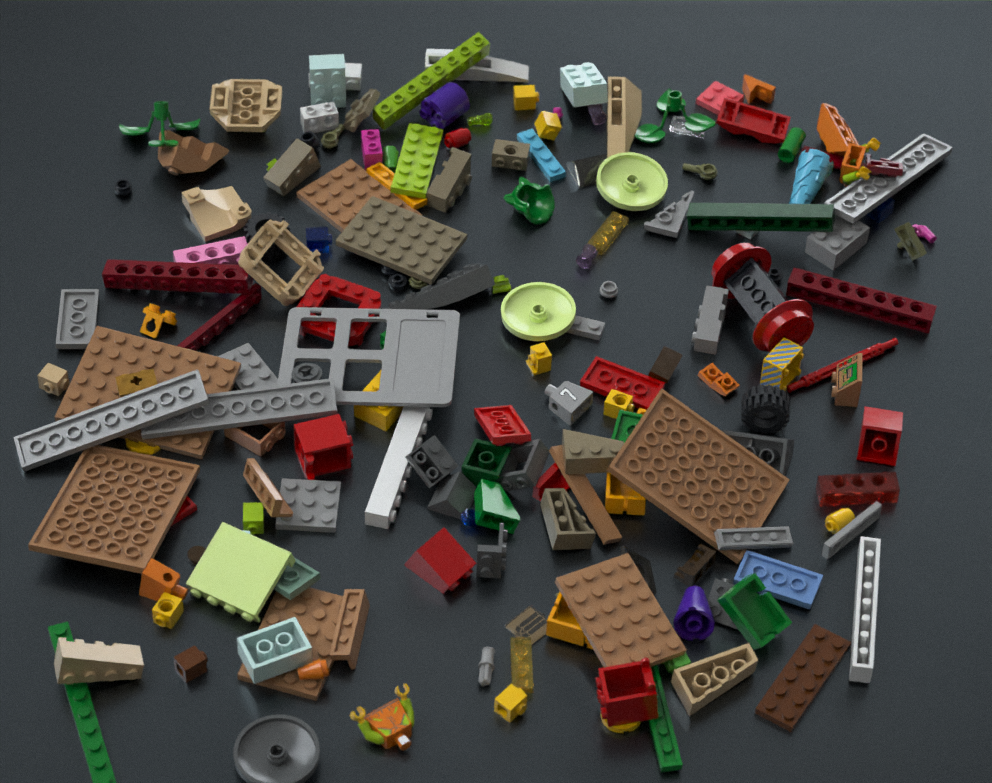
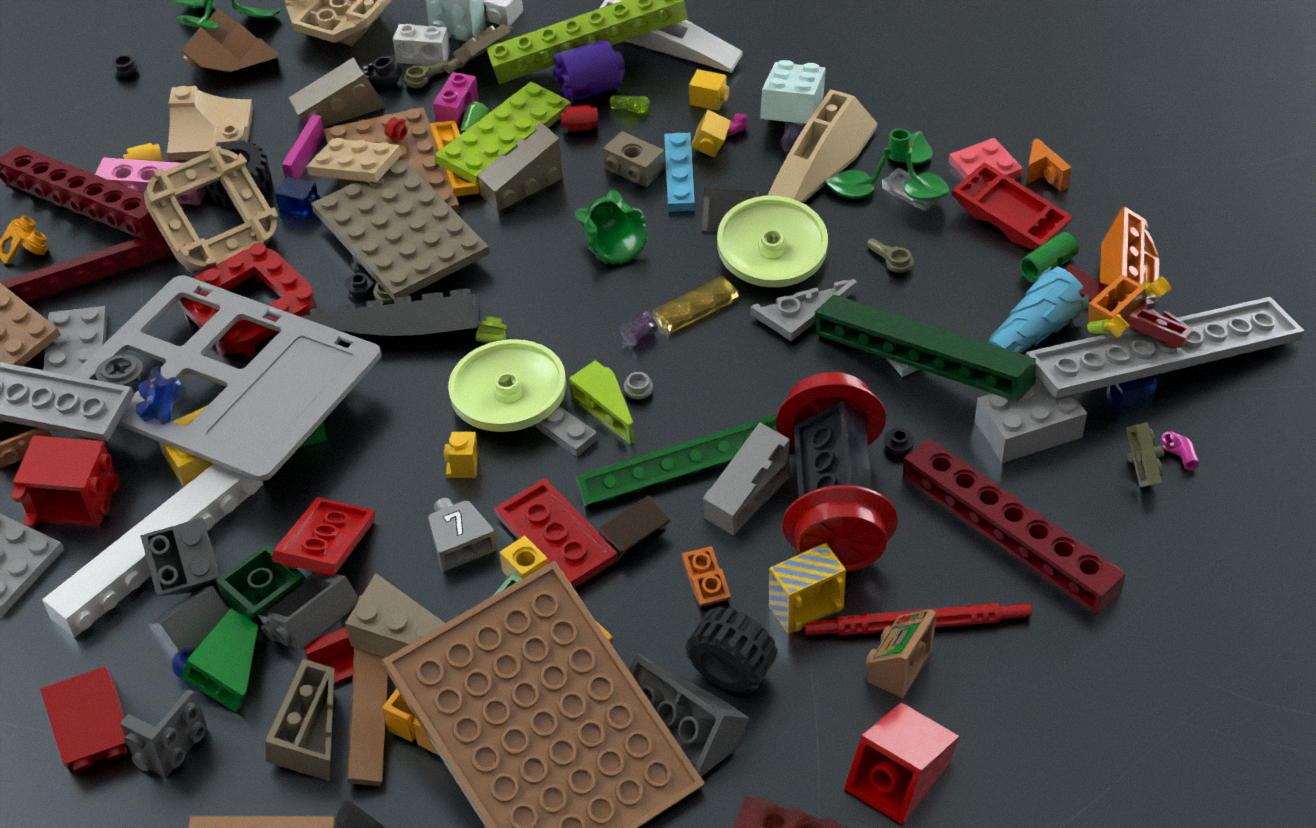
camera: 30 degrees right, 0 degrees up
none -> yellow brick [123,143,164,162]
none -> clear blue hips [136,366,185,425]
none -> dark pink tile [282,115,325,185]
none -> tan plate [306,138,402,183]
none -> red plate [384,117,408,142]
none -> lime slope [569,360,634,444]
none -> green plate [575,414,777,506]

